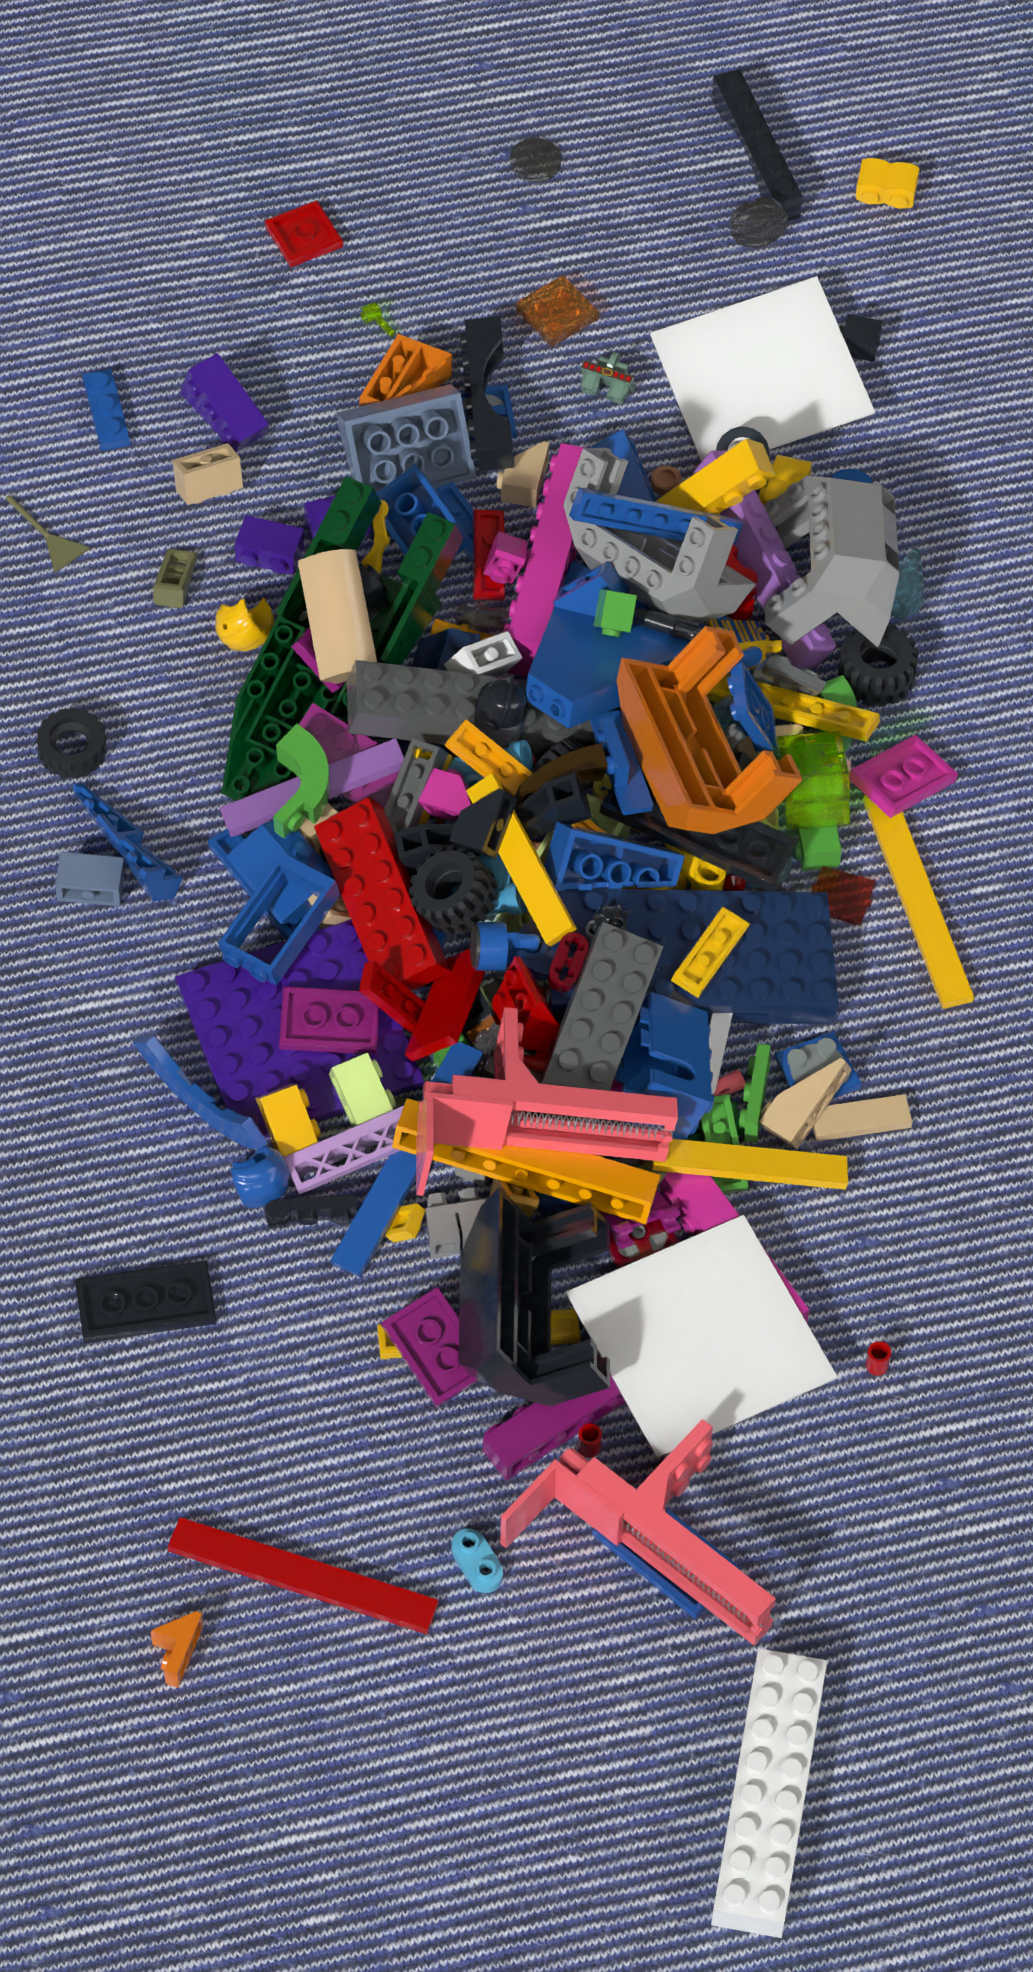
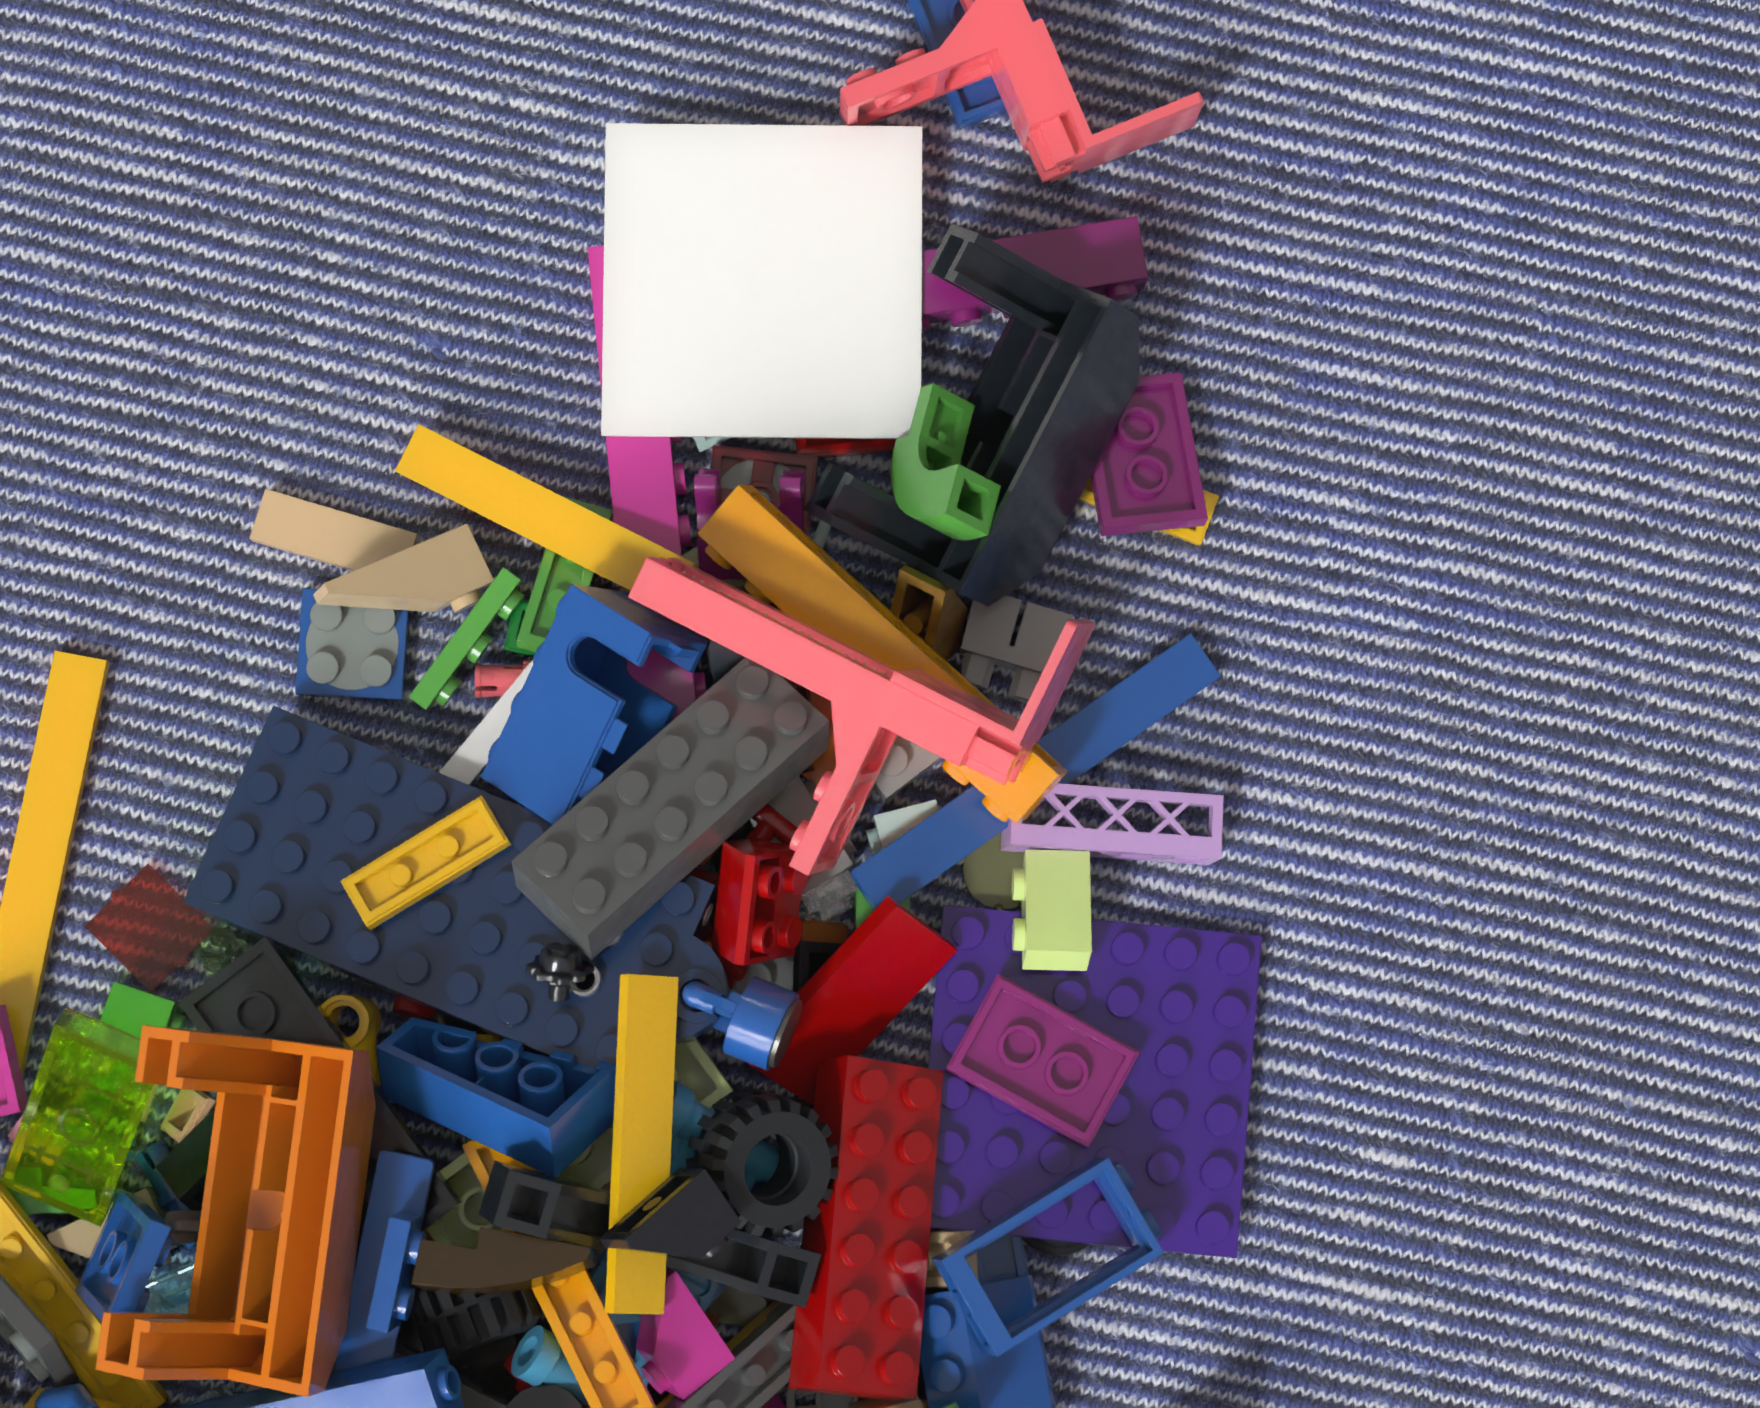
camera: 160 degrees left, 25 degrees up
black tile [75,1260,217,1343] -> none
blue tile [133,1035,267,1150] -> none
orange slope [151,1611,203,1688] -> none
red tile [168,1517,439,1635] -> none
blue piece [231,1146,290,1209] -> none
yellow brick [255,1084,321,1157] -> none
black hinge [264,1195,358,1228] -> none
red plate [359,961,425,1034] -> none
yellow plate [385,1203,426,1243] -> none
medium azure plate [451,1528,503,1593] -> none
dark red beam [547,932,589,993] -> none
red hinge [577,1423,602,1458] -> none
red hinge [865,1341,891,1376] -> none
none -> bright green arch [891,383,1001,540]

